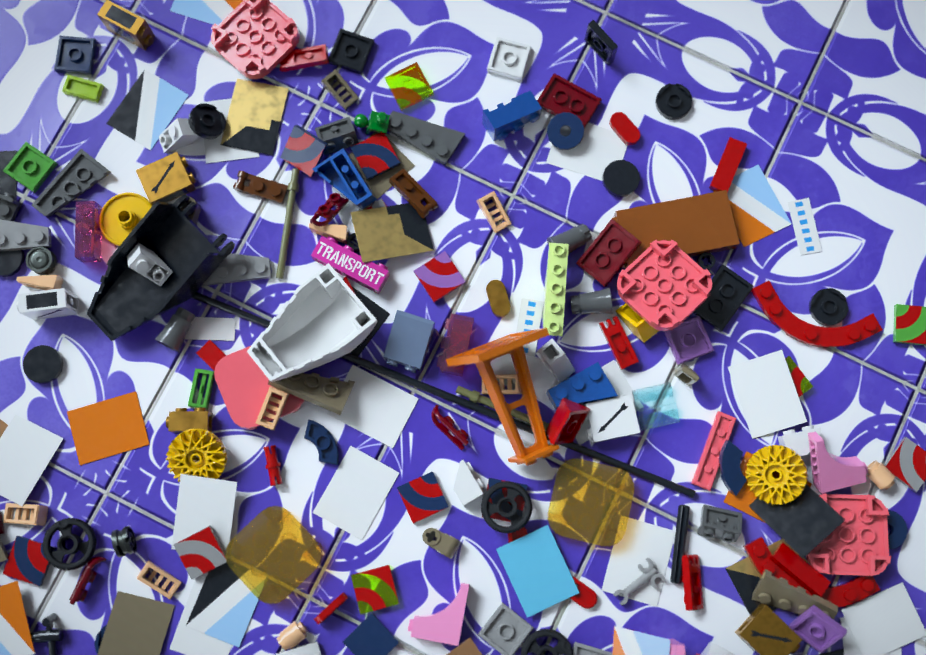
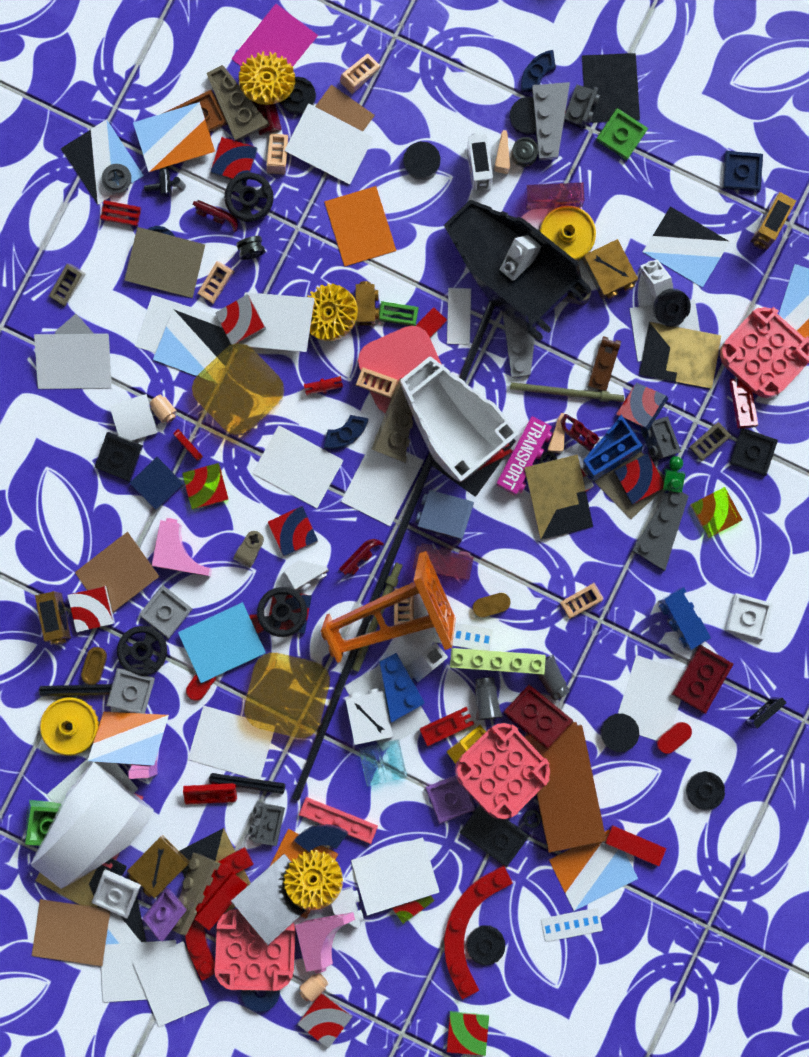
camera: 90 degrees right, 5 degrees up
dark grey wing [32,149,111,218] -> none
lime tile [62,75,104,103] -> none
dark grey plant [155,307,195,352] -> none
reddish brown plate [389,168,438,218] -> none
tile [413,251,466,303] -> none
red slope [546,398,590,445] -> none
dark blue tile [547,112,584,150] -> none
light grey bar [613,558,666,605] -> none
dark tan slope [674,364,699,386] -> none

